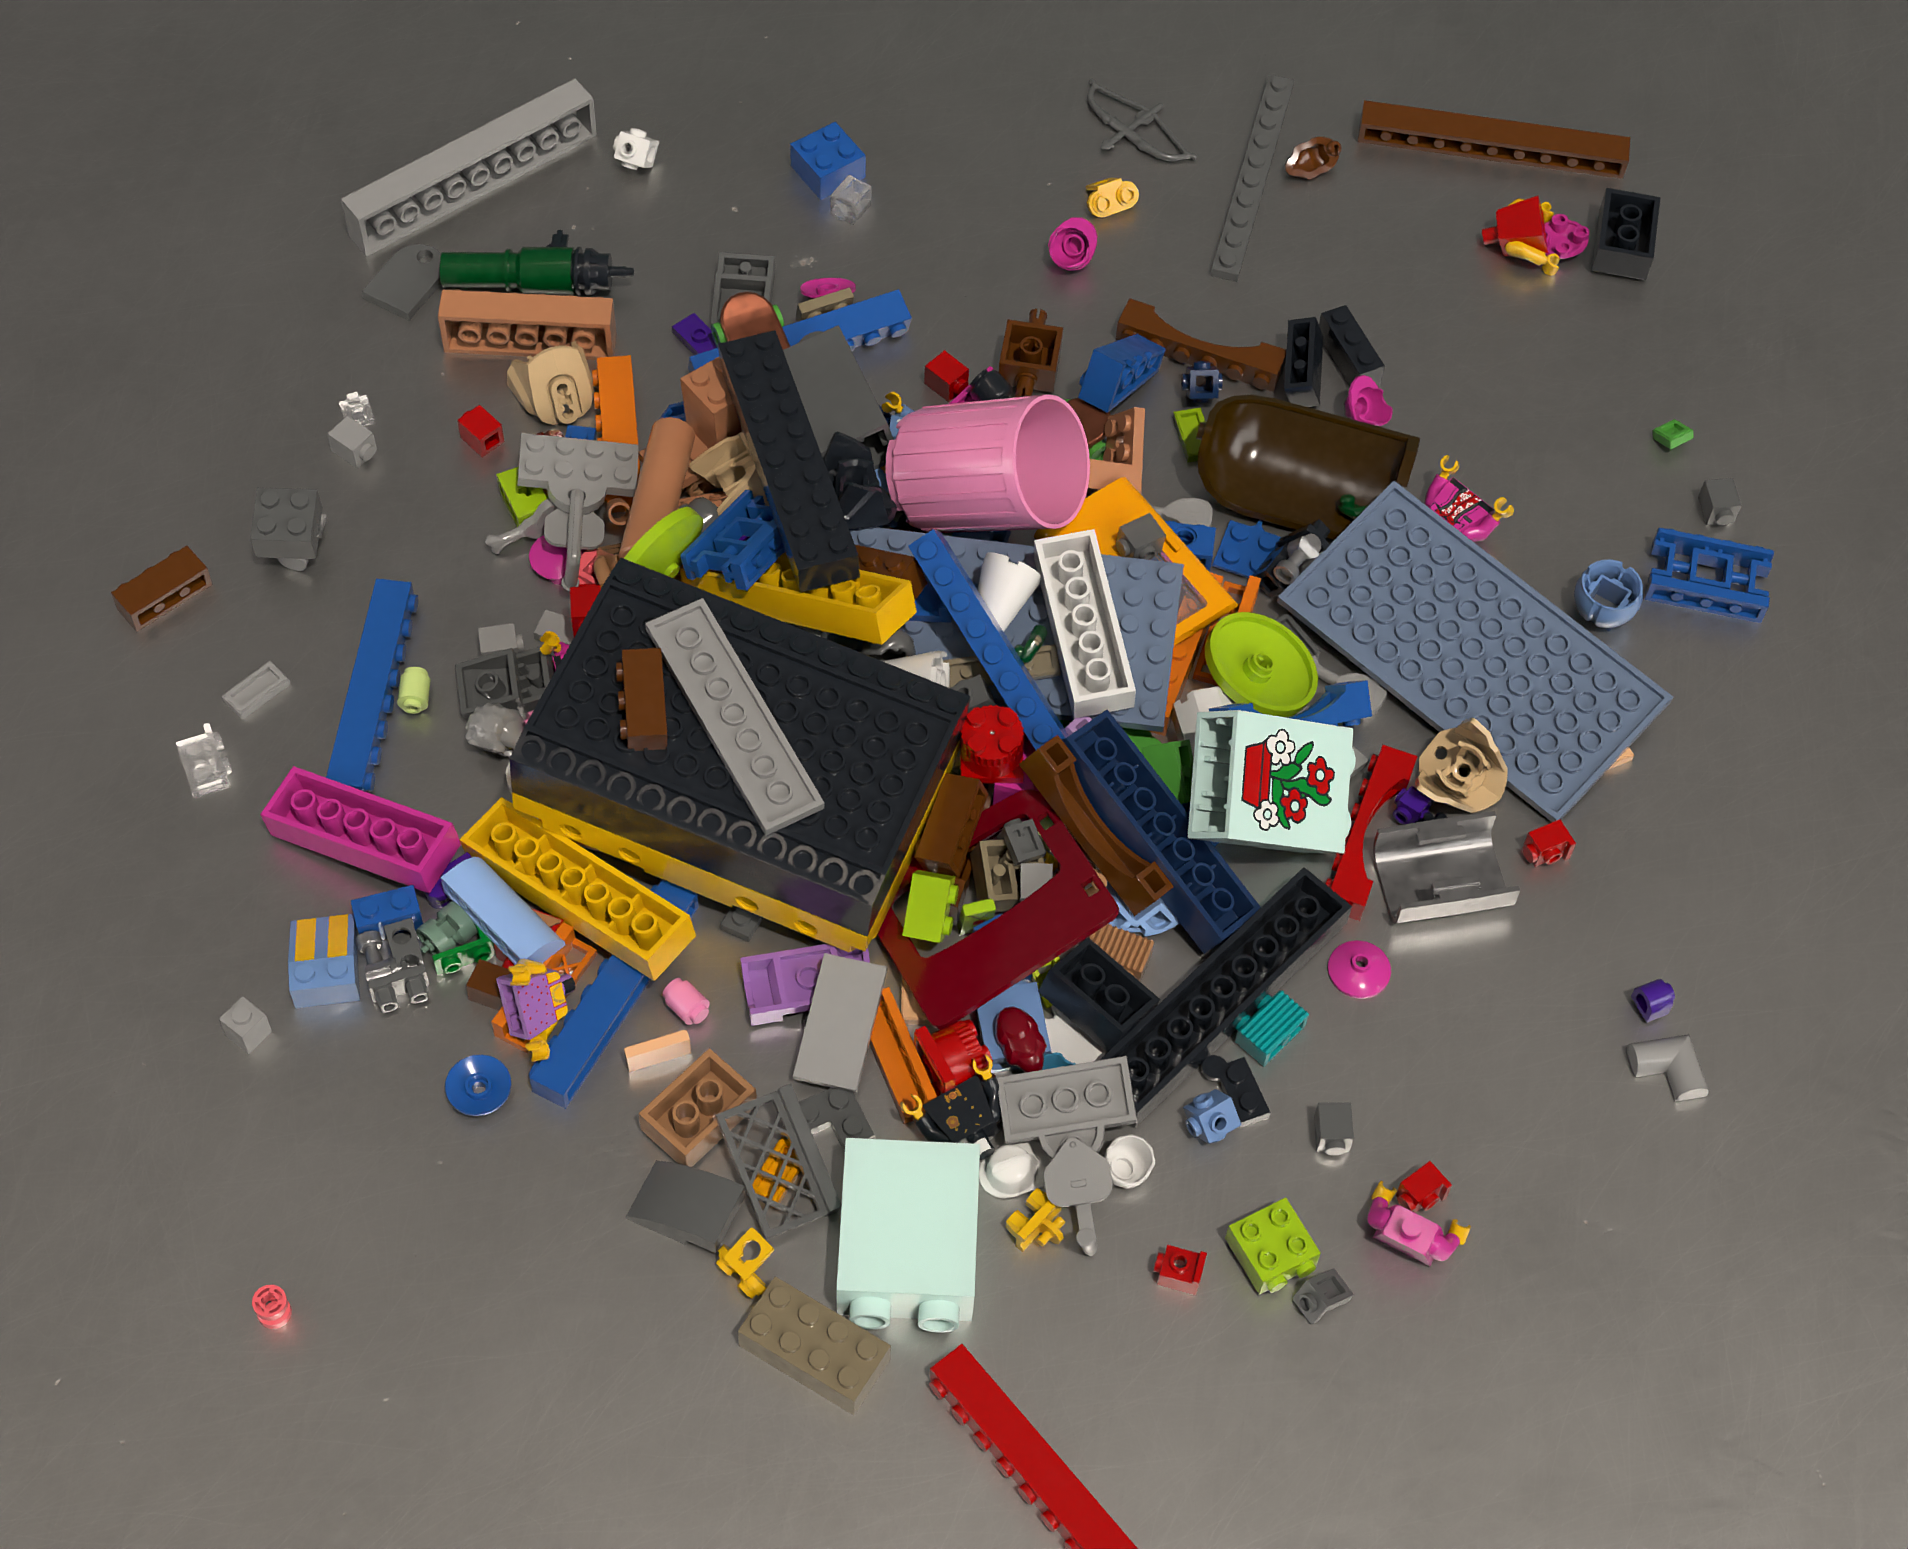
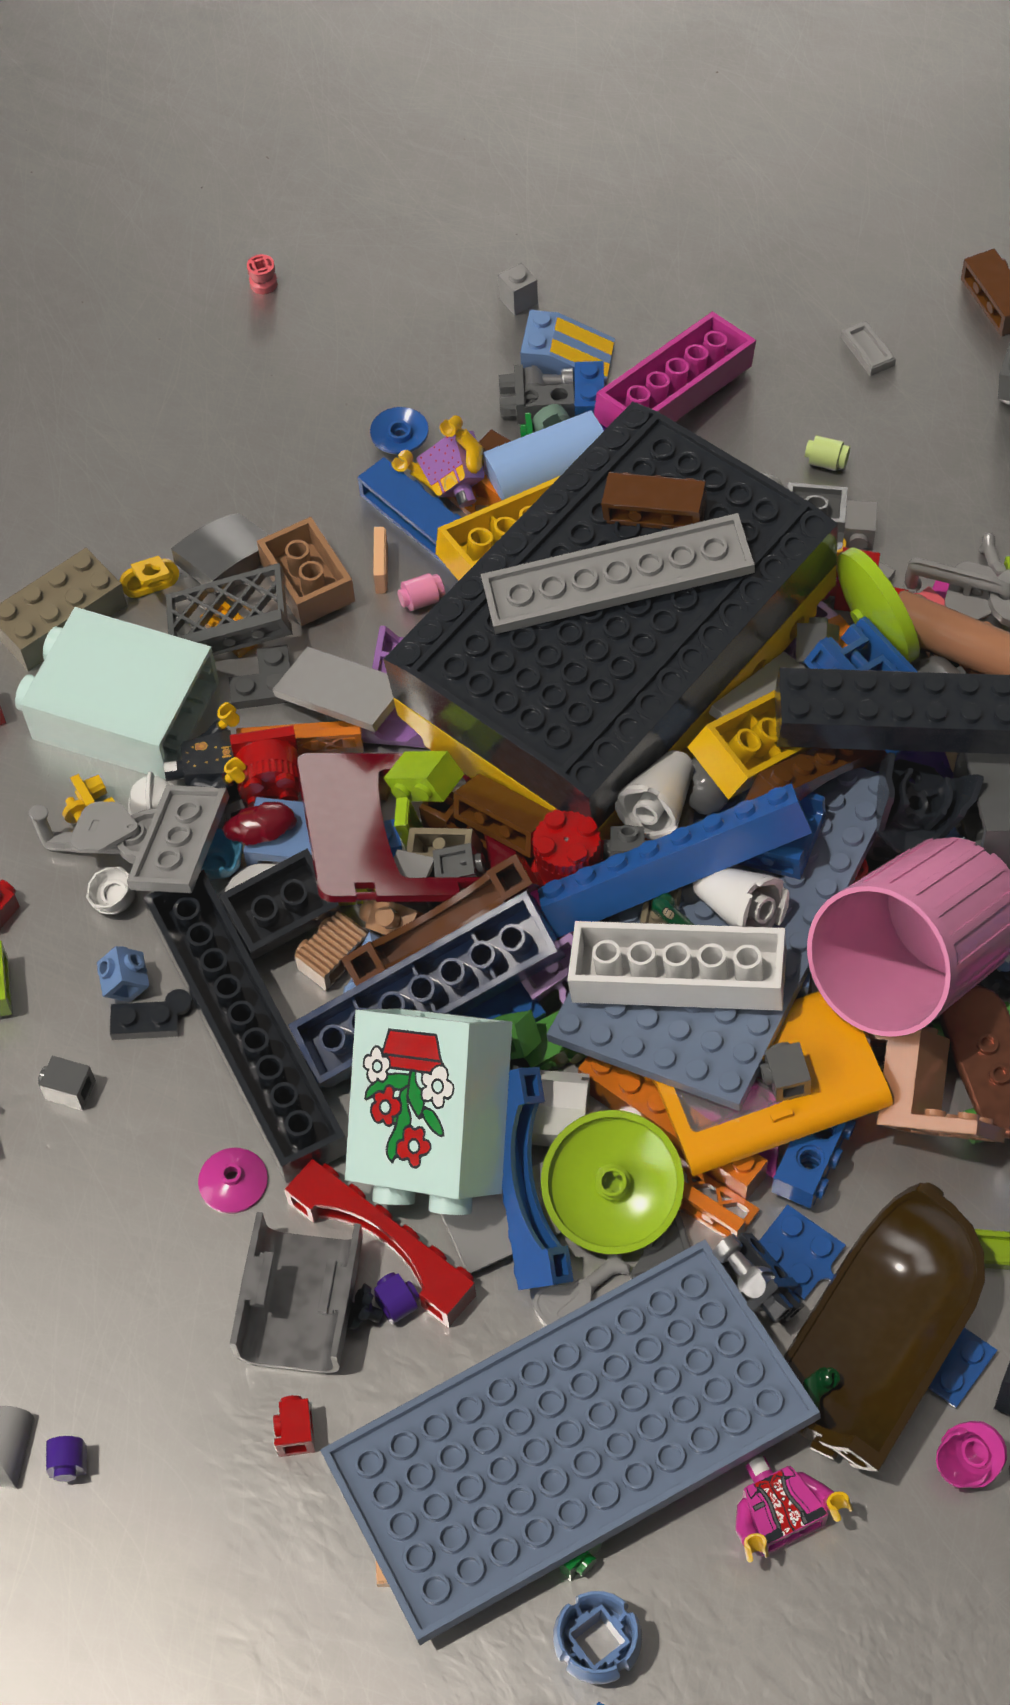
camera: 115 degrees right, 0 degrees up
clear bracket [176,723,233,798] -> none
blue brick [326,578,418,793] -> none
light grey piece [1152,498,1213,527] -> none
teal brick [1235,990,1309,1067] -> none
tan piece [1415,718,1508,813] -> none

